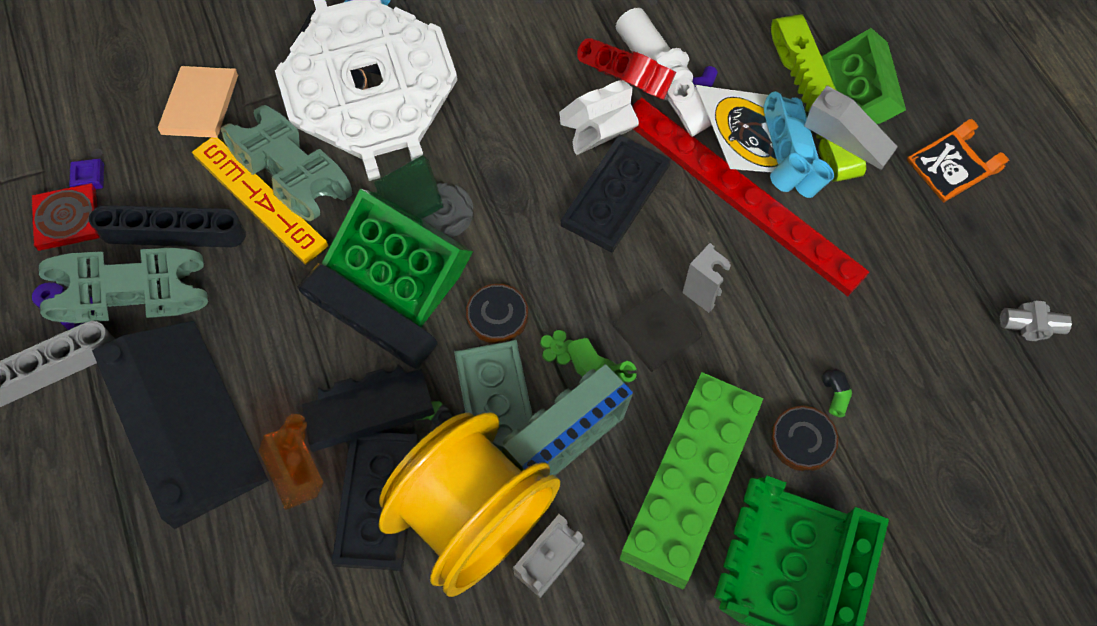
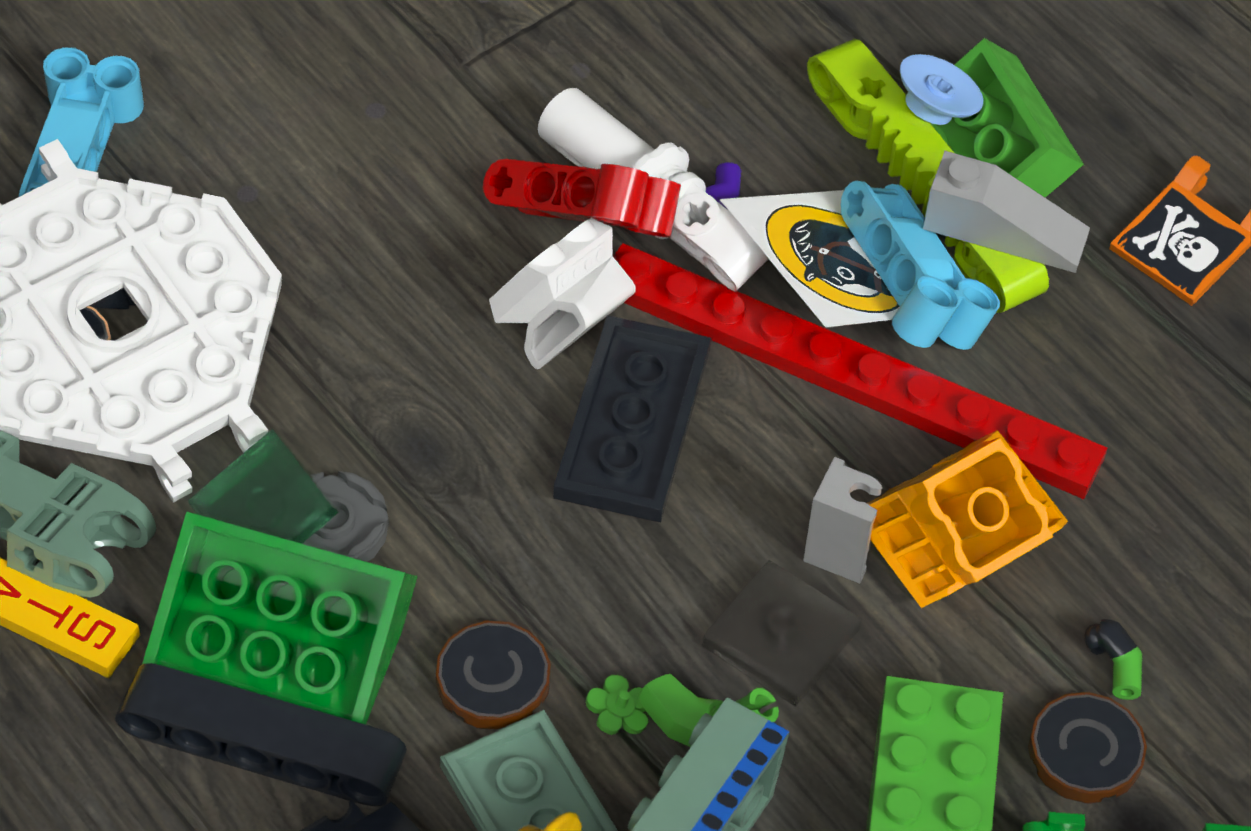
camera: 20 degrees left, 10 degrees down
none -> light orange slope [867,430,1068,608]
none -> light blue piece [900,54,983,125]

